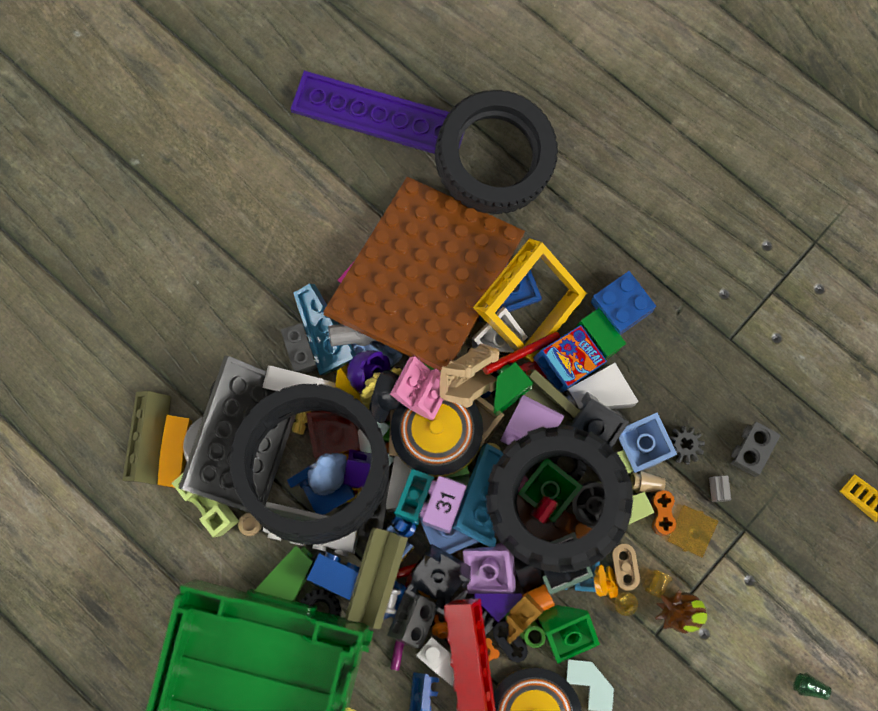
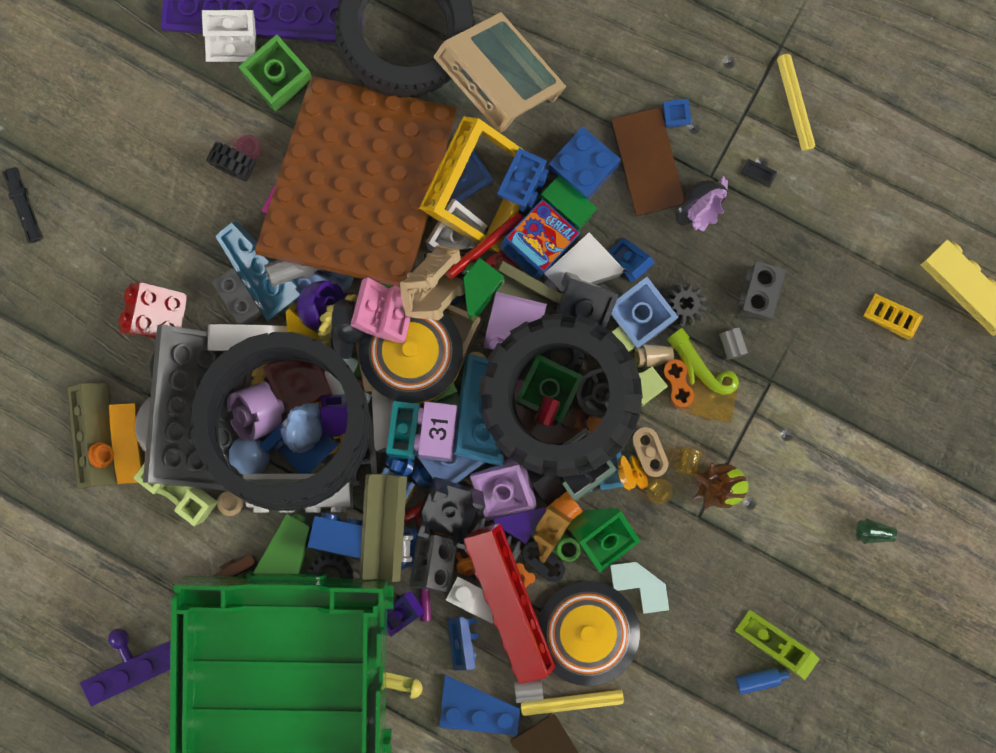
camera: 15 degrees left, 5 degrees up
none -> black pin [2,167,44,244]
none -> dark purple plate [80,628,171,706]
none -> orange plate [88,442,114,468]
none -> bracket [119,282,187,339]
none -> white slope [202,10,257,62]
none -> black tyre [206,142,256,181]
none -> reddish brown plate [213,554,258,576]
none -> lavender brick [227,381,285,441]
none -> light blue hair [229,438,270,475]
none -> clear pink plate [236,135,261,159]
none -> bright green brick [239,35,312,112]
none -> dark purple slope [387,591,425,637]
none -> blue plate [412,463,433,488]
none -> tan panel [433,12,566,133]
none -> blue bracket [497,148,549,216]
none -> blue slope [608,237,655,282]
none -> reddish brown tile [611,107,685,217]
none -> blue plate [663,99,692,128]
none -> lime plant [666,328,739,395]
none -> hair [675,176,728,232]
none -> black piece [741,159,777,188]
none -> light yellow axle [777,54,815,151]

